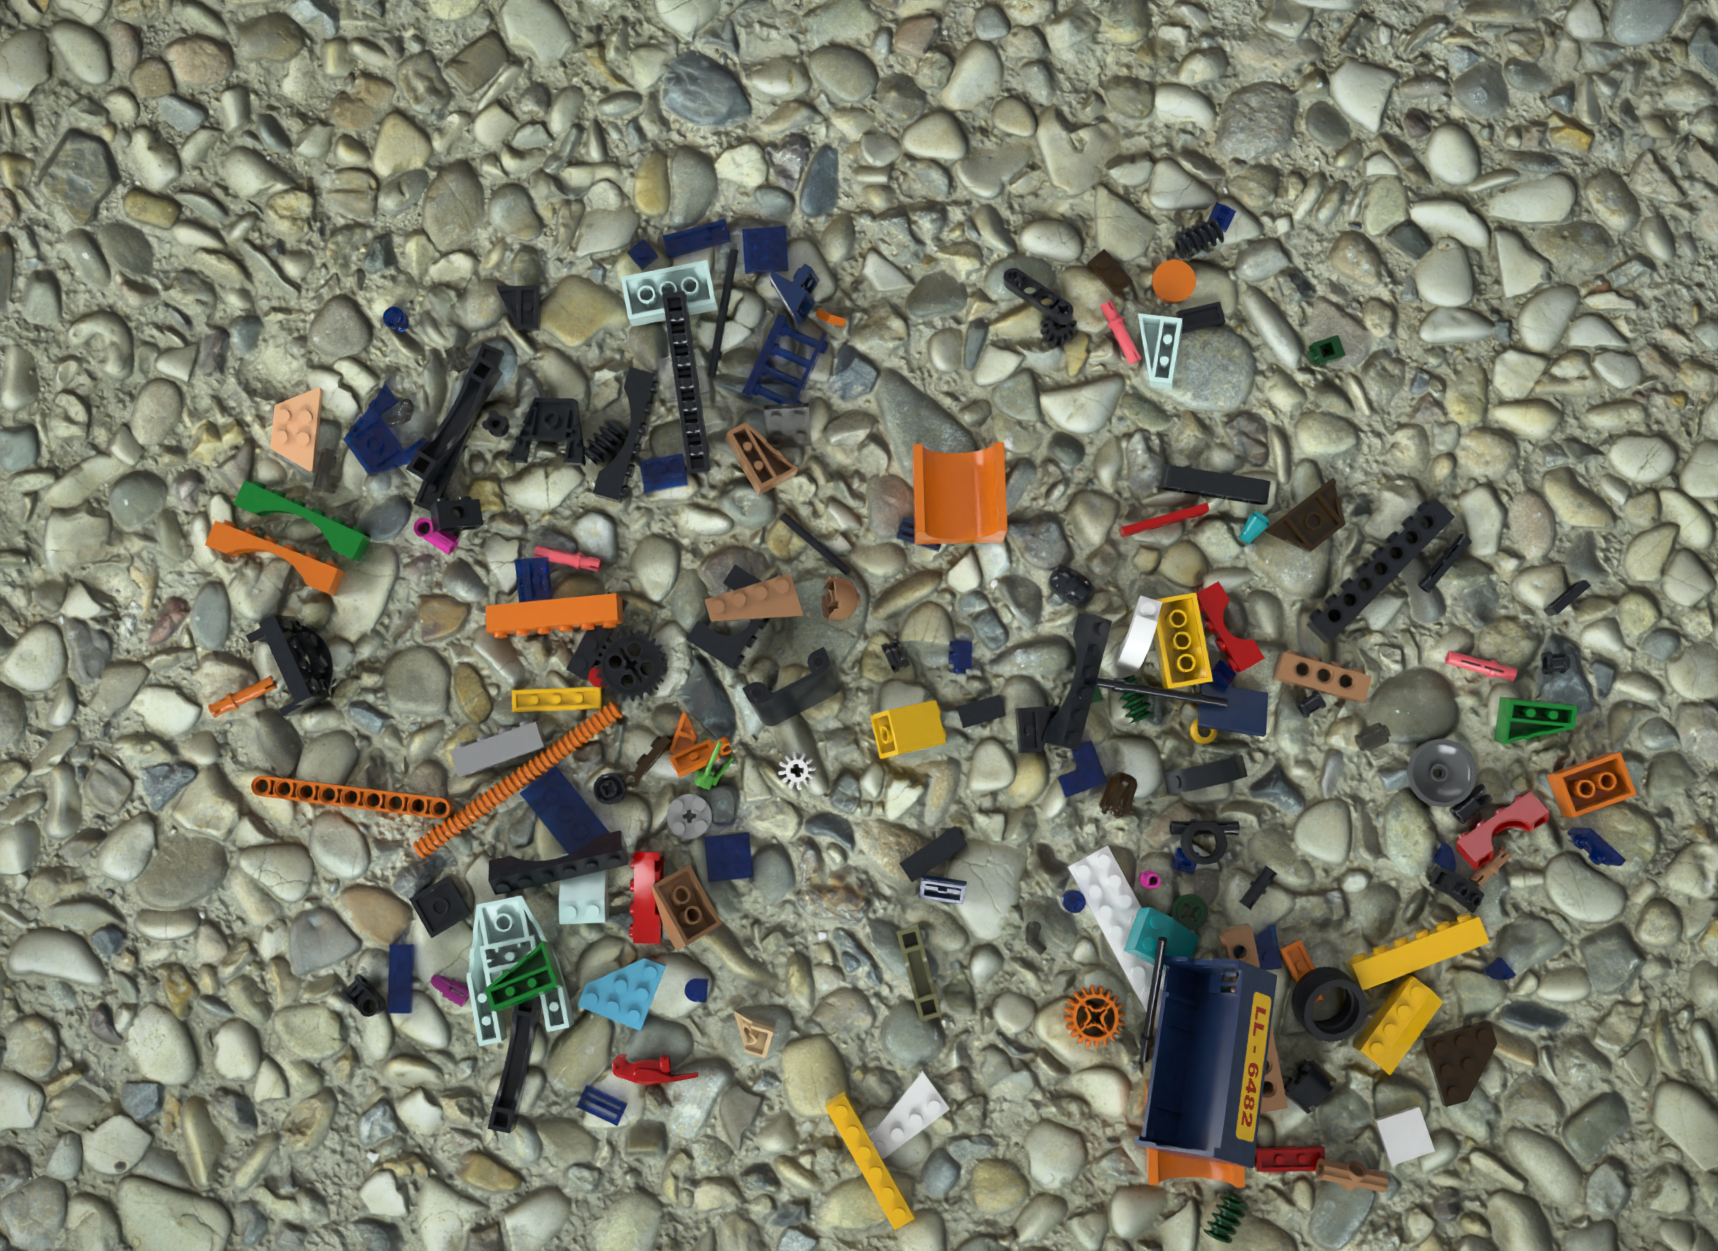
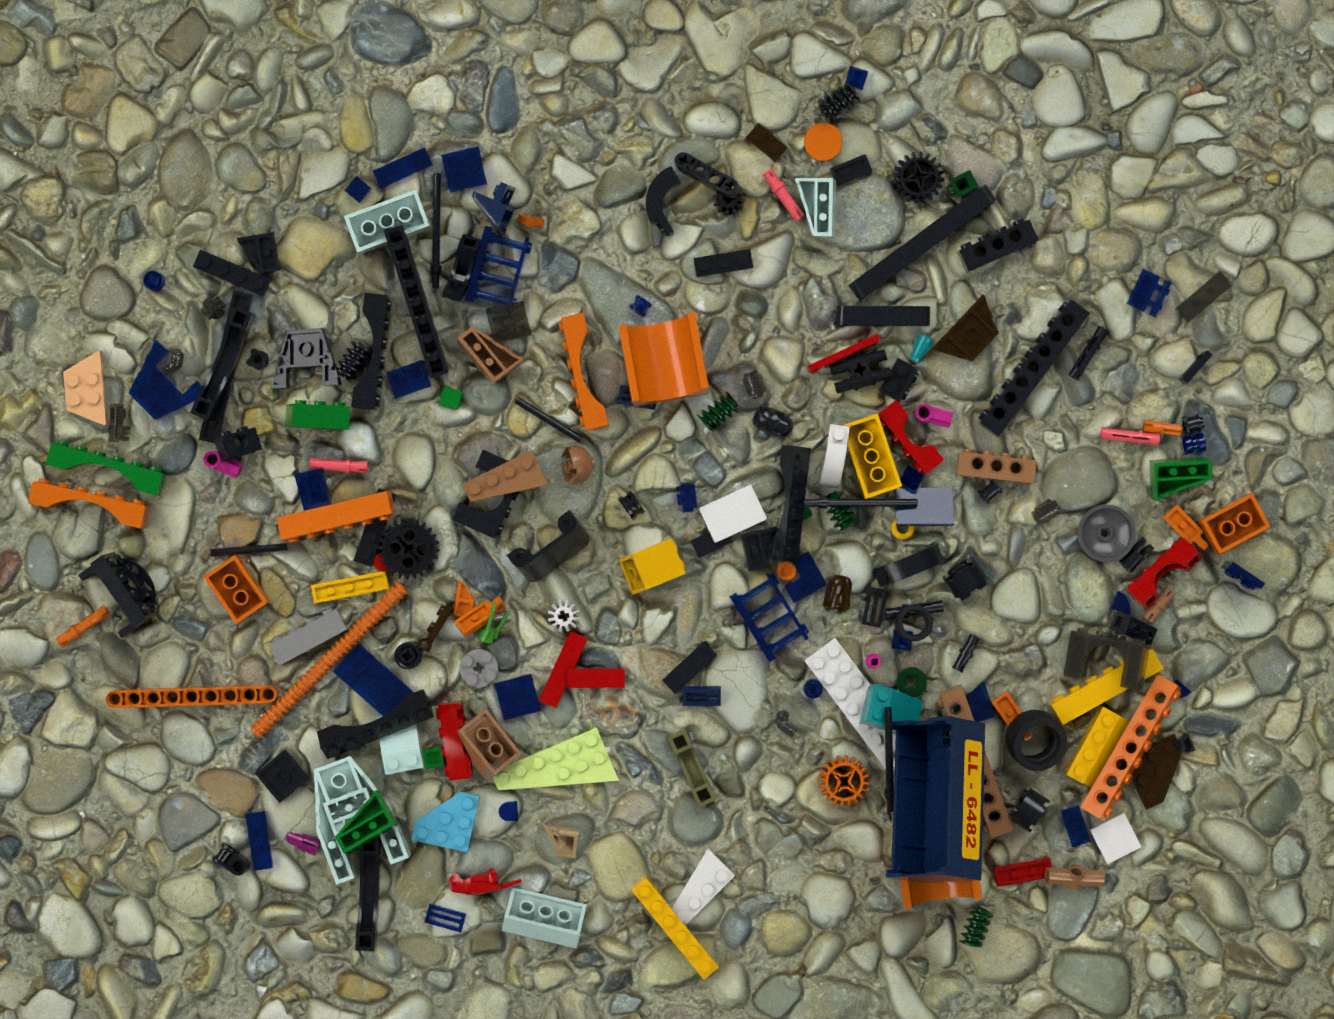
camera: 10 degrees left, 5 degrees up
none -> black plate [193,250,272,297]
none -> orange brick [203,554,271,624]
none -> black bar [210,543,288,557]
none -> green wedge [285,400,350,430]
none -> green tile [422,746,445,769]
none -> green tile [439,386,463,410]
none -> black arch [442,234,481,302]
none -> yellowish green wing [493,727,619,790]
none -> light aqua slope [502,887,587,948]
none -> red tile [538,631,588,708]
none -> orange arch [559,312,609,431]
none -> red tile [567,668,625,688]
none -> clear blue wheel [629,295,652,318]
none -> black arch [646,166,681,237]
none -> black plate [694,249,753,278]
none -> dark green piece [697,391,739,432]
none -> white tile [699,485,767,543]
none -> clear blue fence [729,572,810,662]
none -> clear smoke brick [743,370,767,400]
none -> orange tile [777,562,796,581]
none -> black pin [829,349,893,394]
none -> black beam [848,184,997,301]
none -> black tile [861,587,888,628]
none -> black bracket [878,358,920,402]
none -> black gear [892,151,945,204]
none -> dark pink piece [913,404,953,428]
none -> black brick [942,557,987,600]
none -> black brick [957,218,1039,273]
none -> clear blue plate [1060,805,1091,847]
none -> clear smoke arch [1063,627,1150,690]
none -> orange brick [1080,674,1181,821]
none -> clear blue plate [1126,269,1172,318]
none -> orange axle [1143,420,1182,436]
none -> orange plate [1162,504,1209,551]
none -> black tile [1173,733,1195,753]
none -> clear smoke tile [1175,271,1232,323]
none -> clear blue wheel [1182,433,1206,455]

